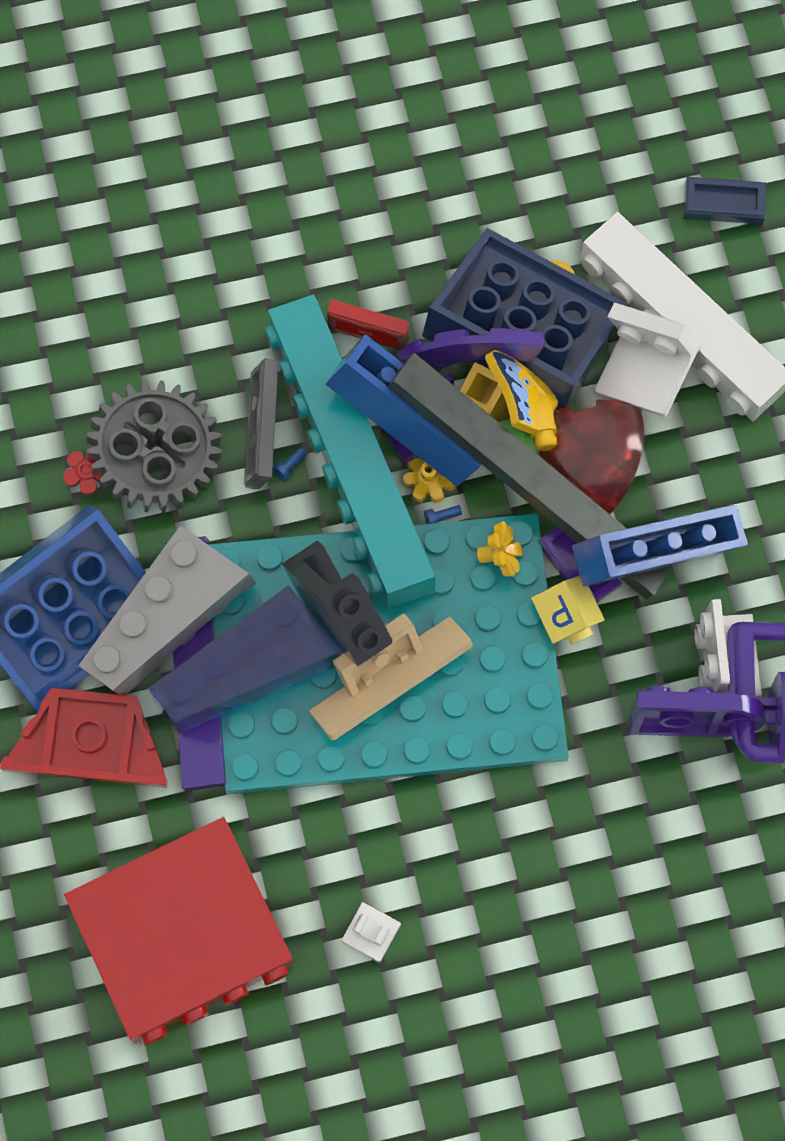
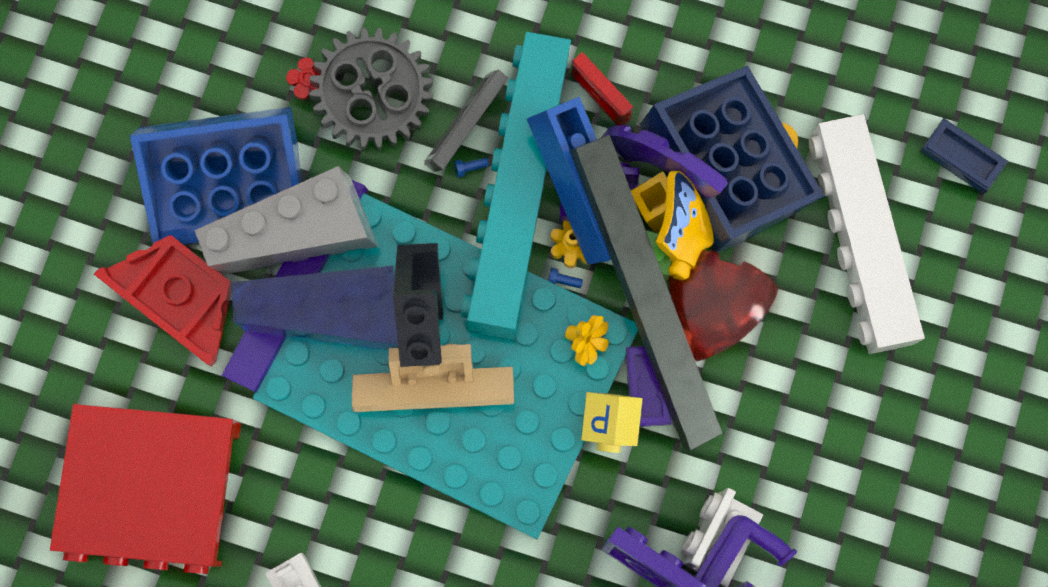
camera: 35 degrees right, 5 degrees up
blue brick [572,505,748,587] -> none
white bracket [595,303,701,417] -> none

